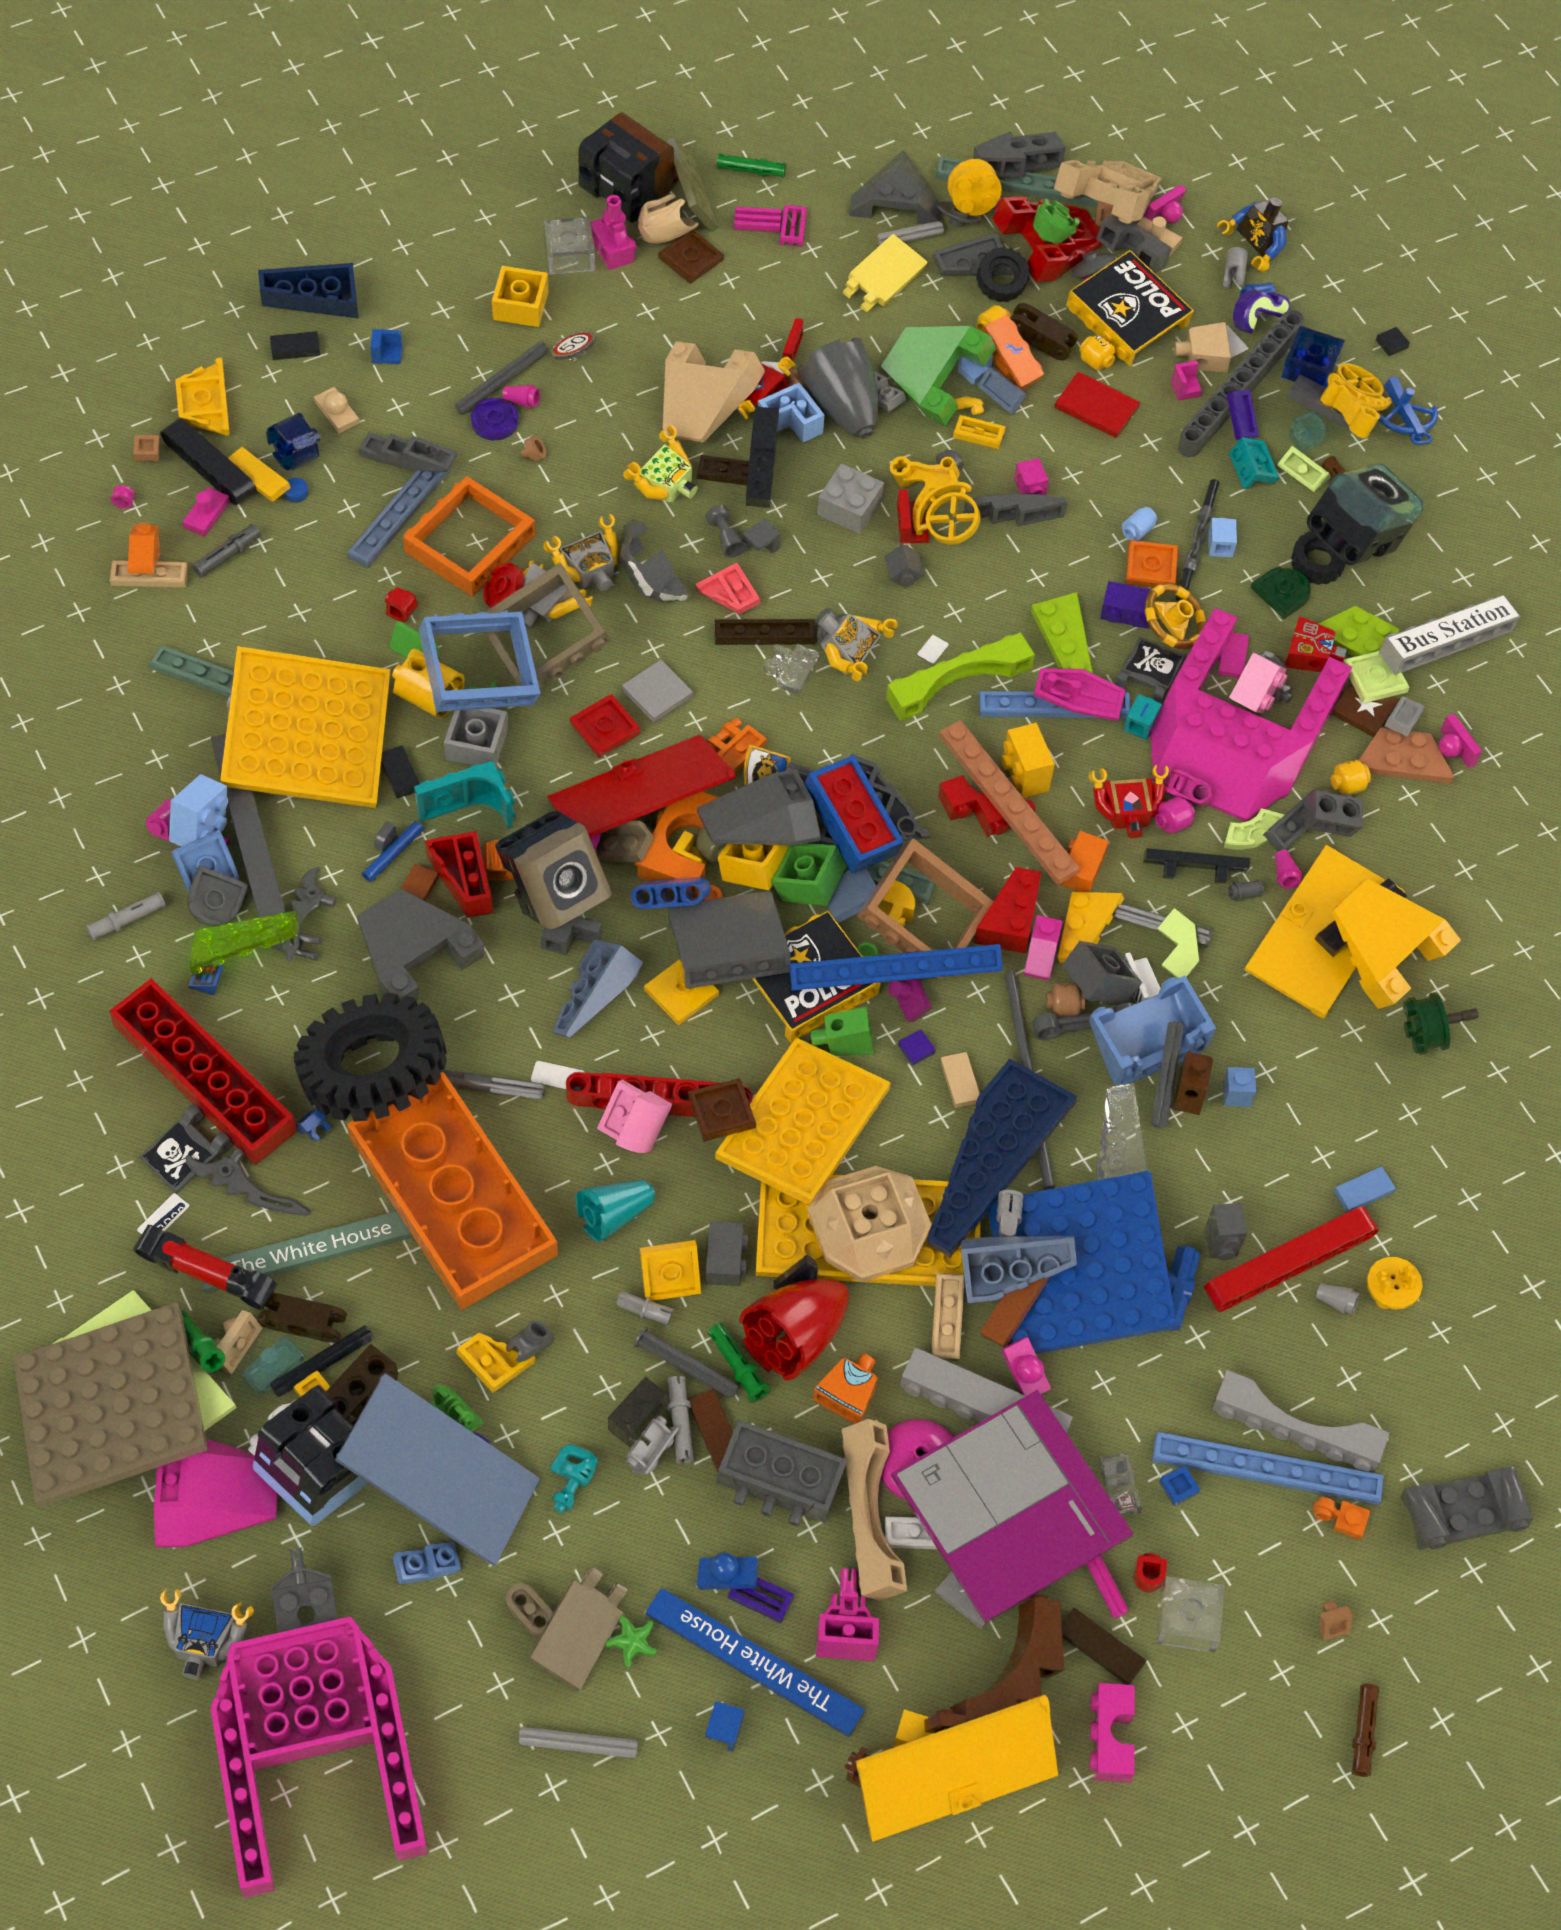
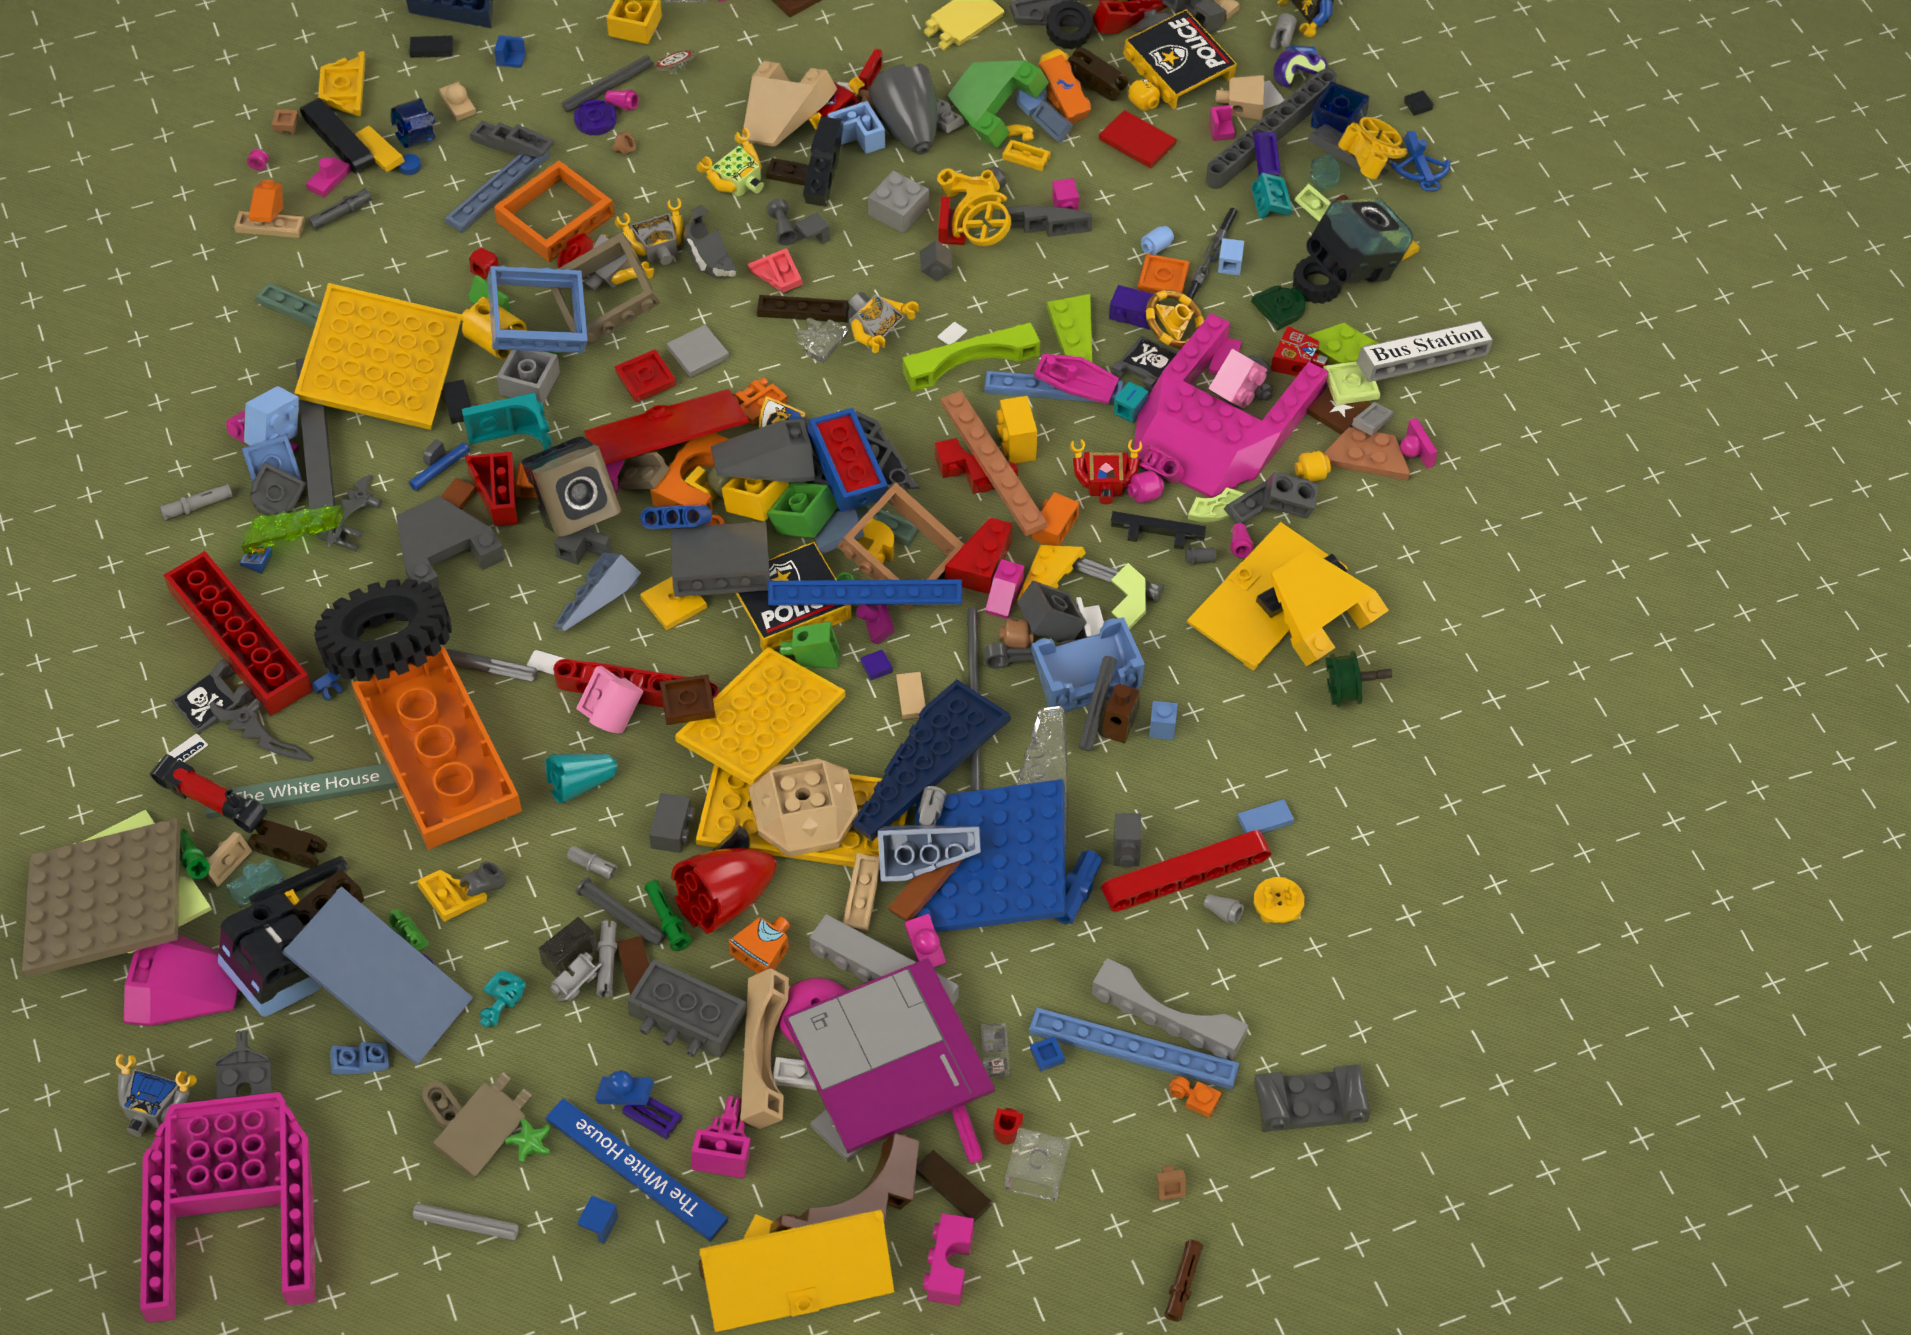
camera: 10 degrees right, 5 degrees down
yellow tile [640,1240,701,1301] -> none

